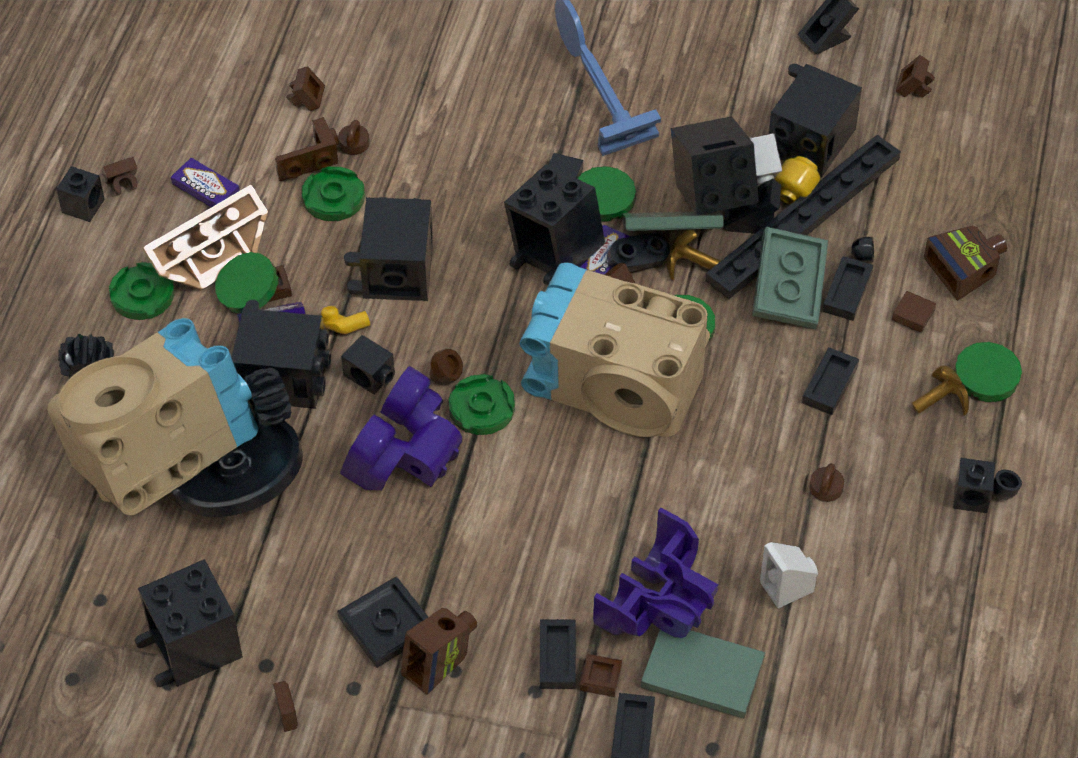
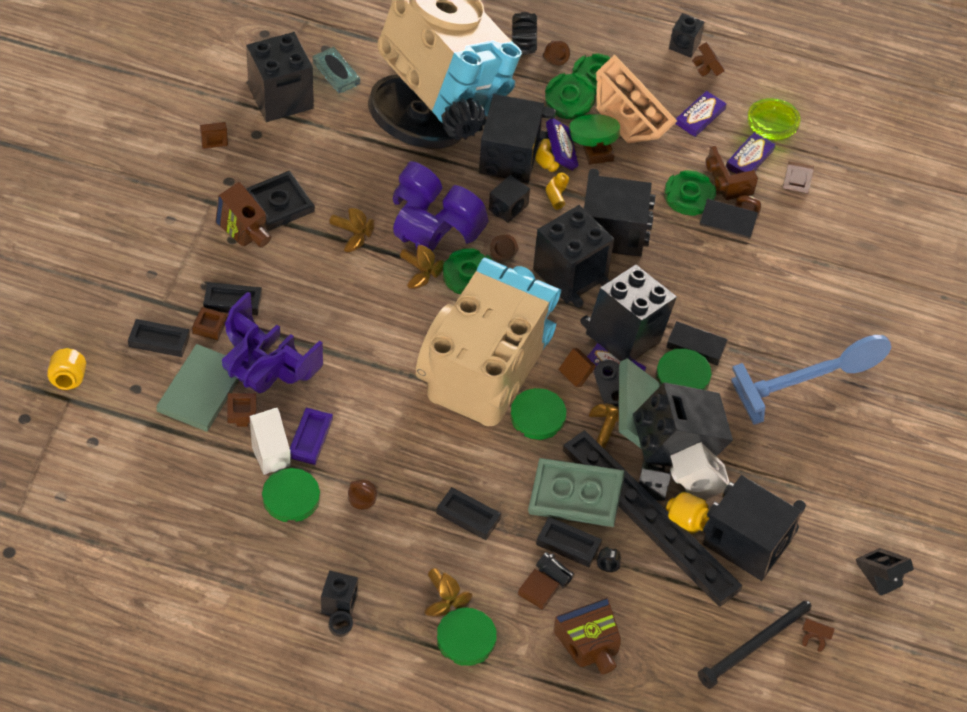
camera: 90 degrees right, 0 degrees up
none -> reddish brown tile [227,393,257,427]
none -> green tile [262,468,320,522]
none -> dark purple tile [290,407,333,465]
none -> clear light blue tile [313,47,360,94]
none -> pearl gold plant [329,208,374,252]
none -> pearl gold plant [400,245,444,289]
none -> black container [533,205,614,308]
none -> black pin [536,552,575,589]
none -> reddish brown tile [542,41,570,66]
none -> green tile [545,72,595,119]
none -> black bar [698,601,812,689]
none -> black tile [700,199,758,239]
none -> tile [726,132,776,174]
none -> clear neon green piece [747,98,801,141]

